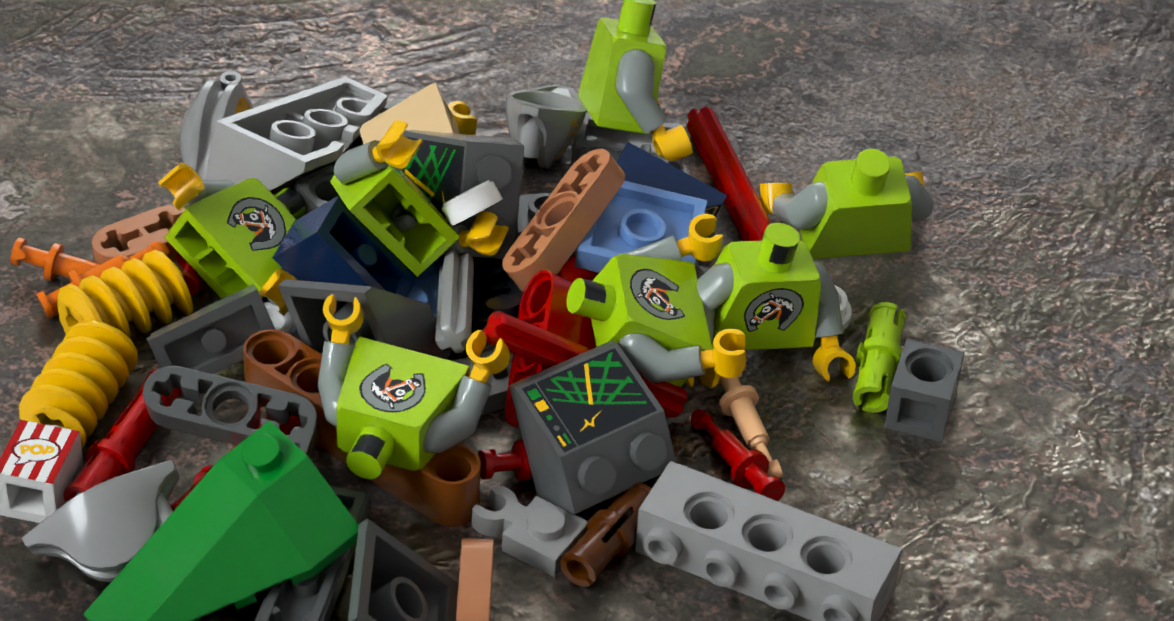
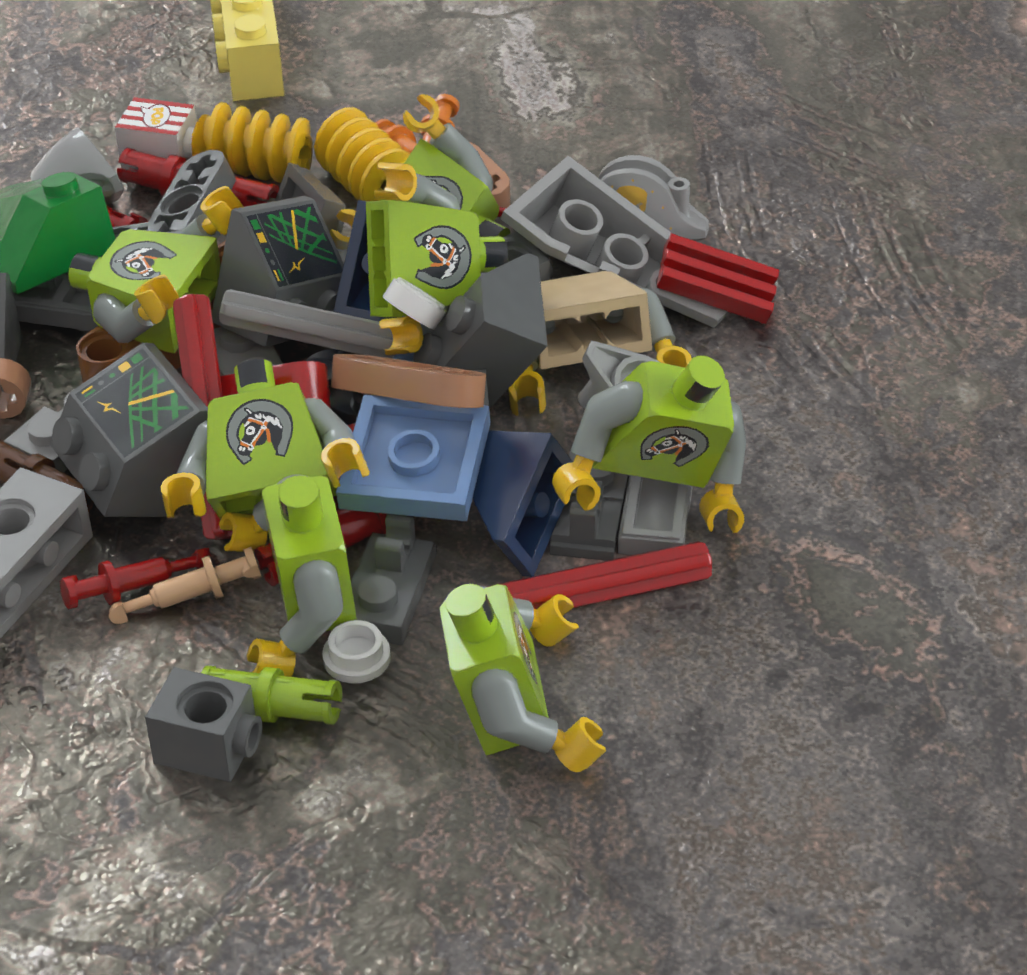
camera: 95 degrees right, 0 degrees up
none -> red tile [656,233,779,324]

